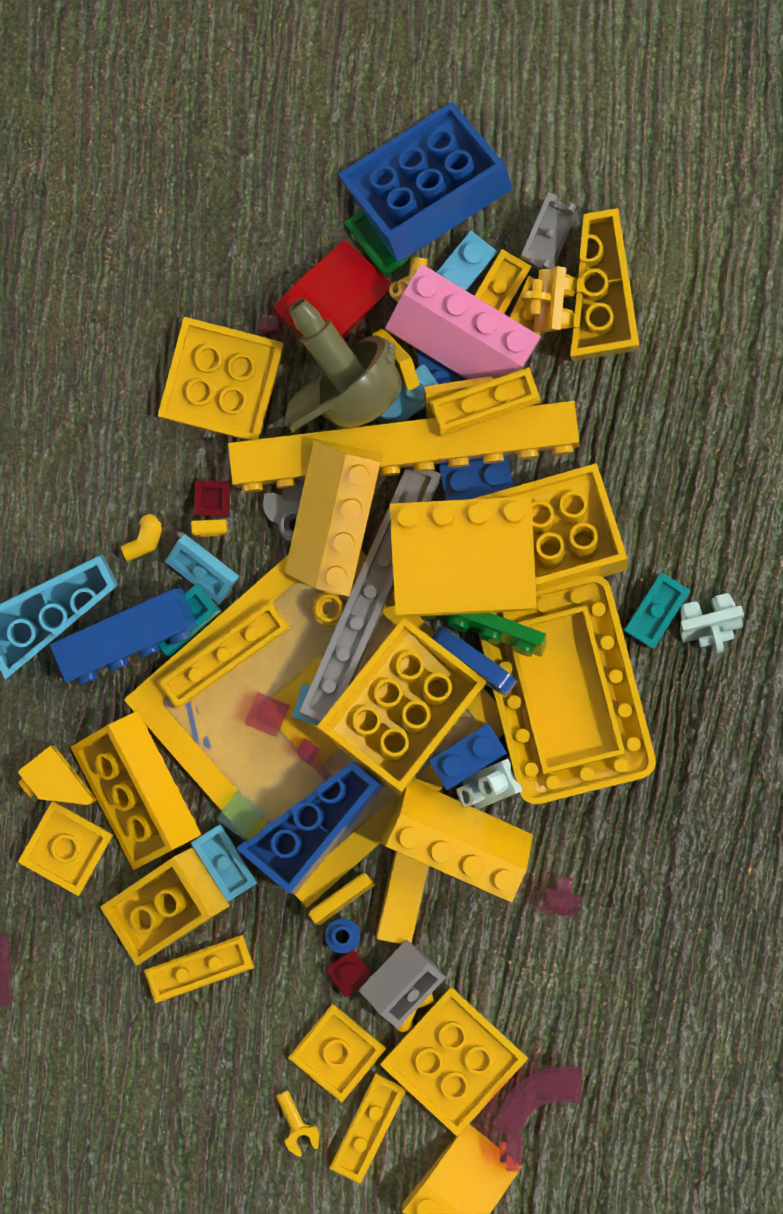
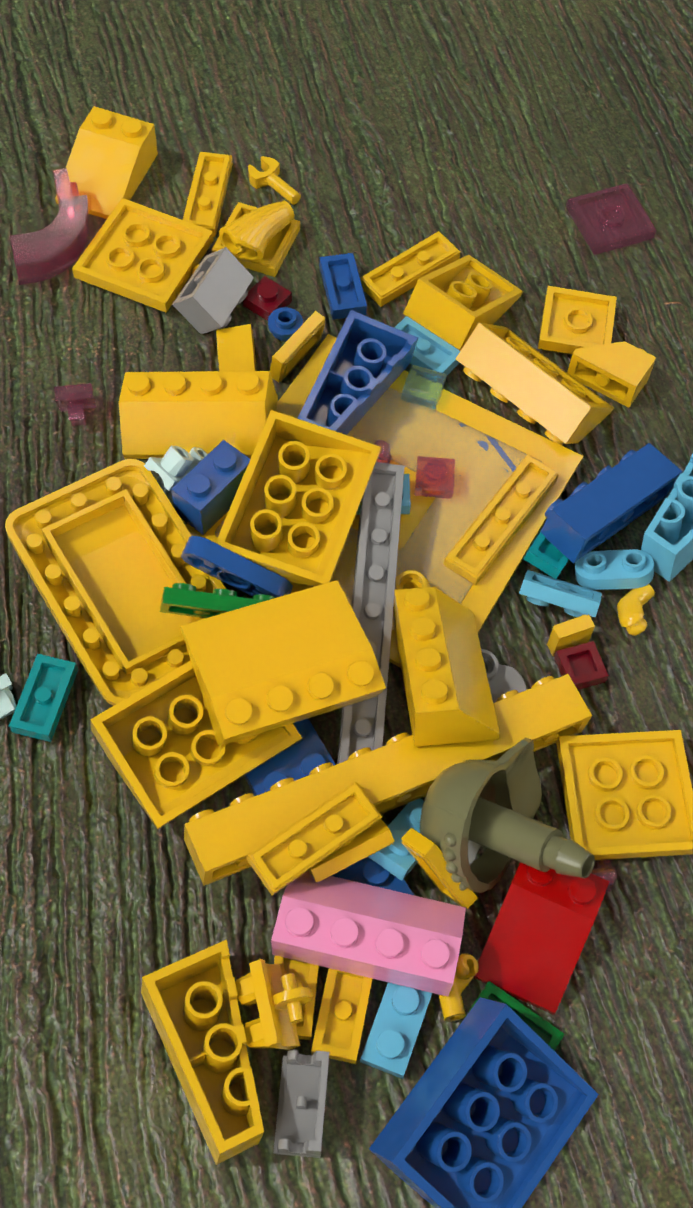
camera: 160 degrees right, 25 degrees down
none -> yellow piece [219,200,294,262]
none -> blue plate [319,253,367,320]
none -> medium azure plate [575,549,654,590]

